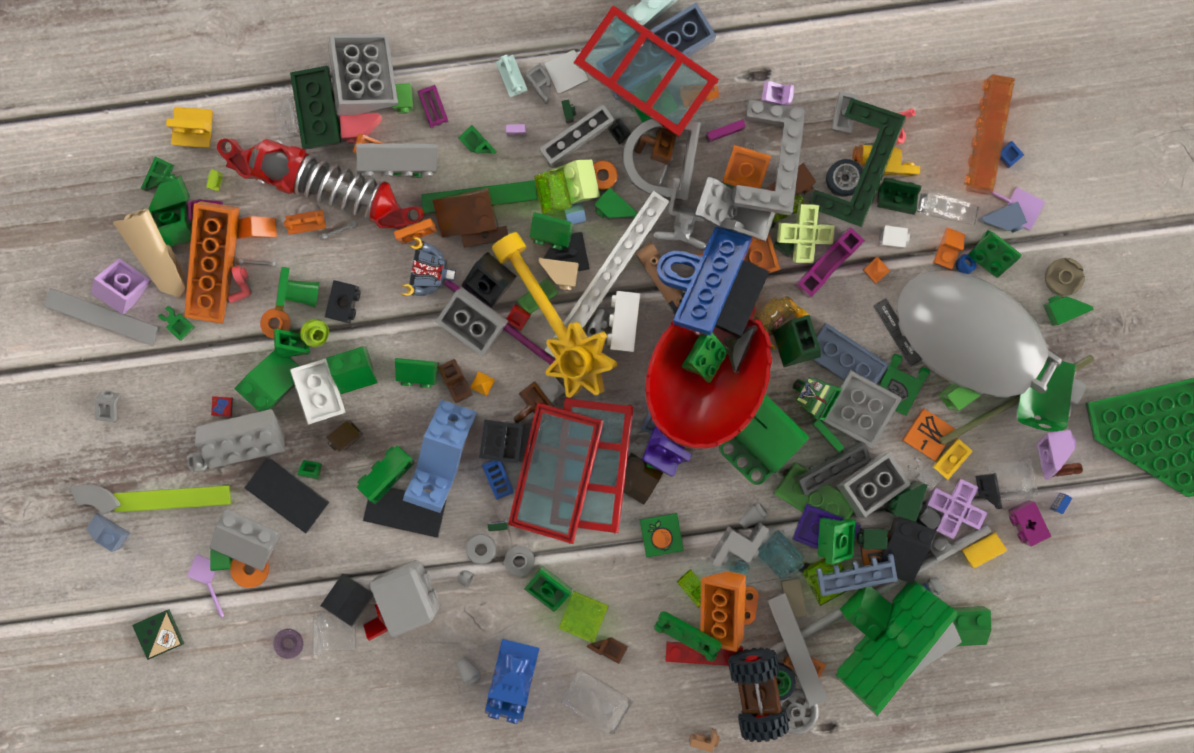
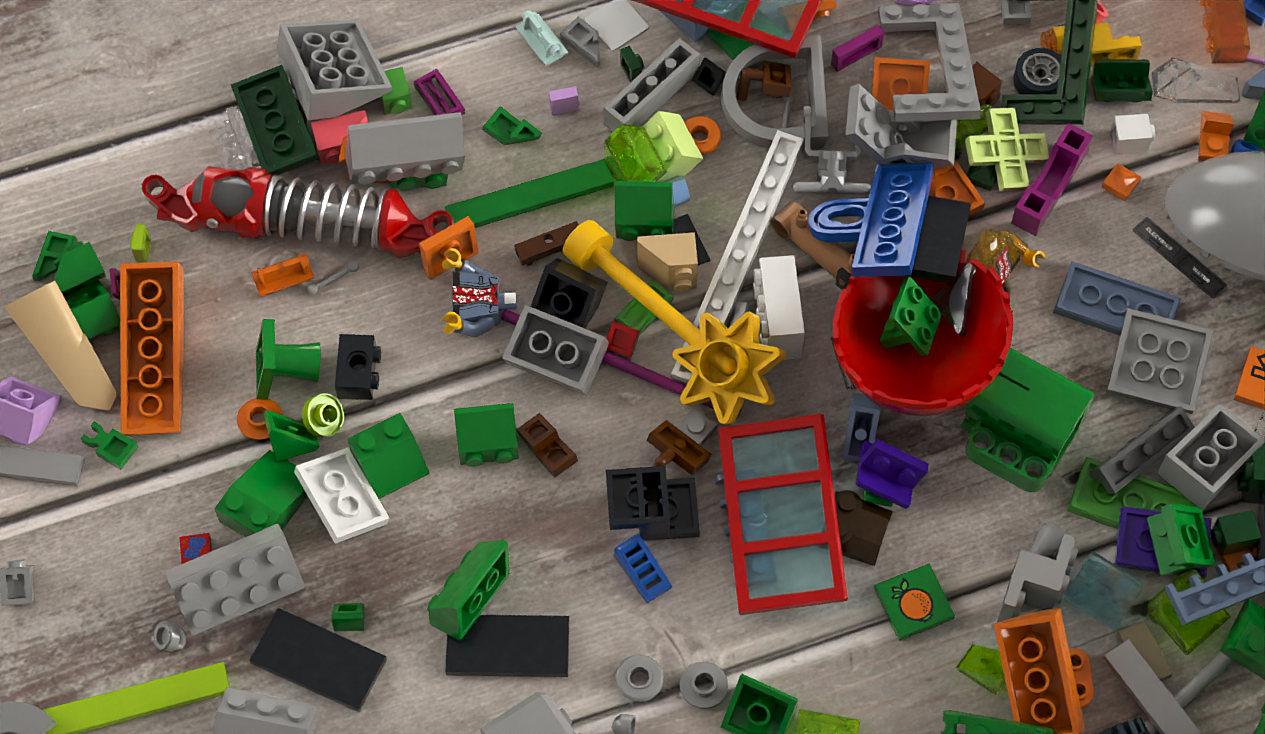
camera: 10 degrees left, 25 degrees down
yellow bracket [166,107,213,148] -> none
coral plate [228,265,251,303] -> none
light grey hinge [236,257,276,266] -> none
orange slope [237,216,277,239] -> none
dark brown slope [326,420,363,452] -> none
medium blue bracket [403,400,477,513] -> none
reddish brown slope [432,187,498,237] -> none
light orange slope [470,371,495,396] -> none
dark green tile [488,520,509,532] -> none
clear light blue door [508,403,604,544] -> none
green slope [594,188,638,220] -> none
dark green slope [773,315,821,368] -> none
torso [792,377,842,421] -> none
green tile [811,419,844,452] -> none
green flag [879,354,930,416] -> none

